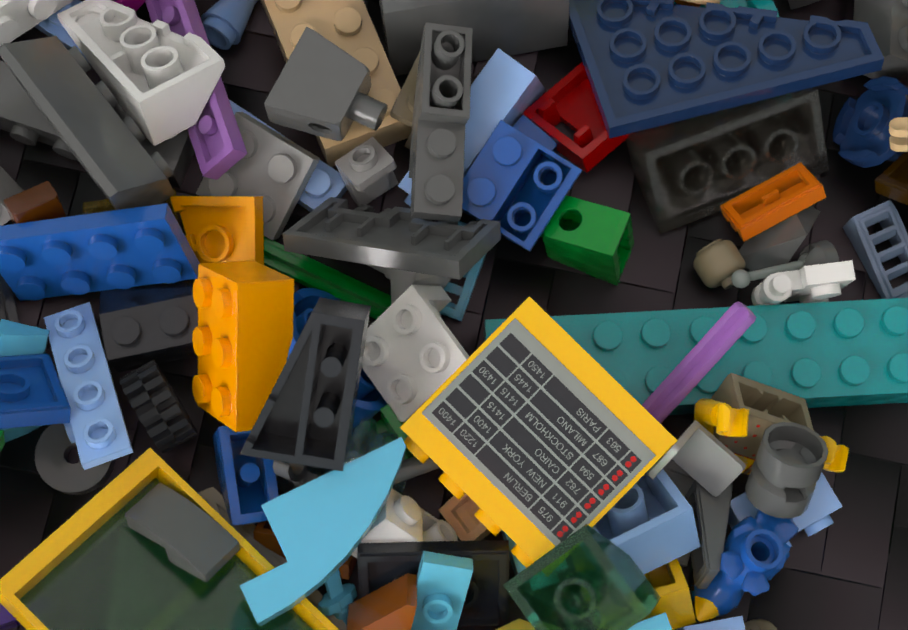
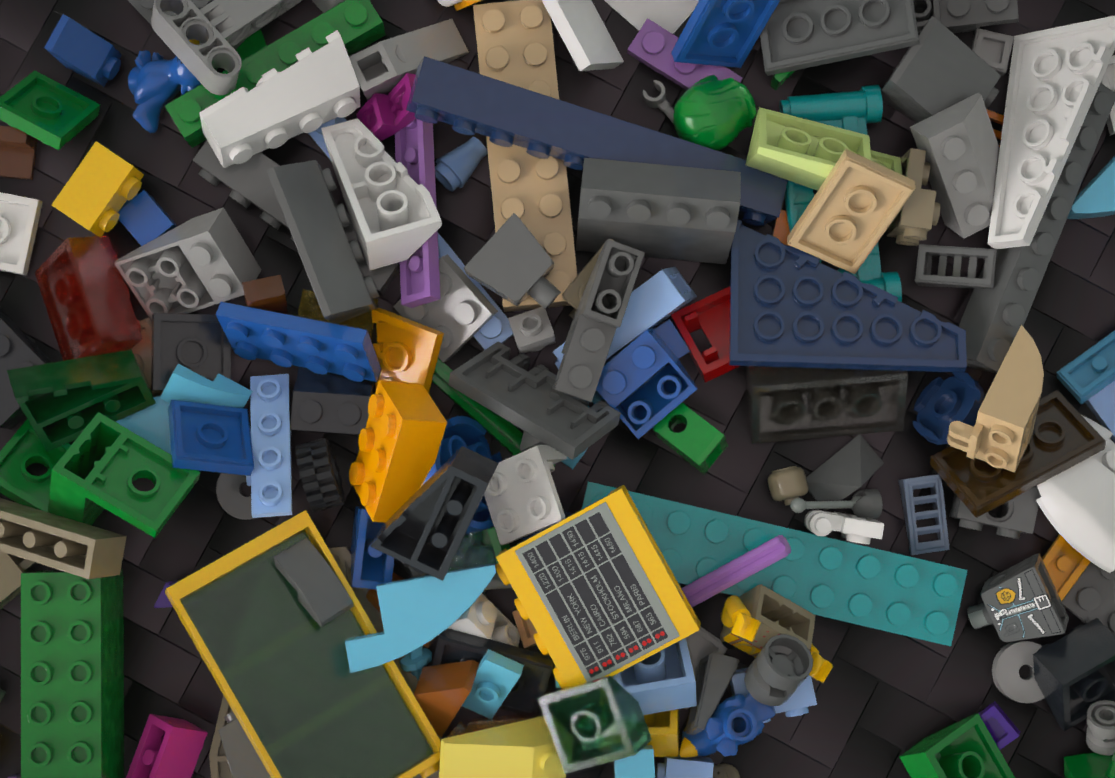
camera: 20 degrees right, 10 degrees up
light grey bracket [647,420,746,497] -> none
orange tile [720,162,826,242] -> none

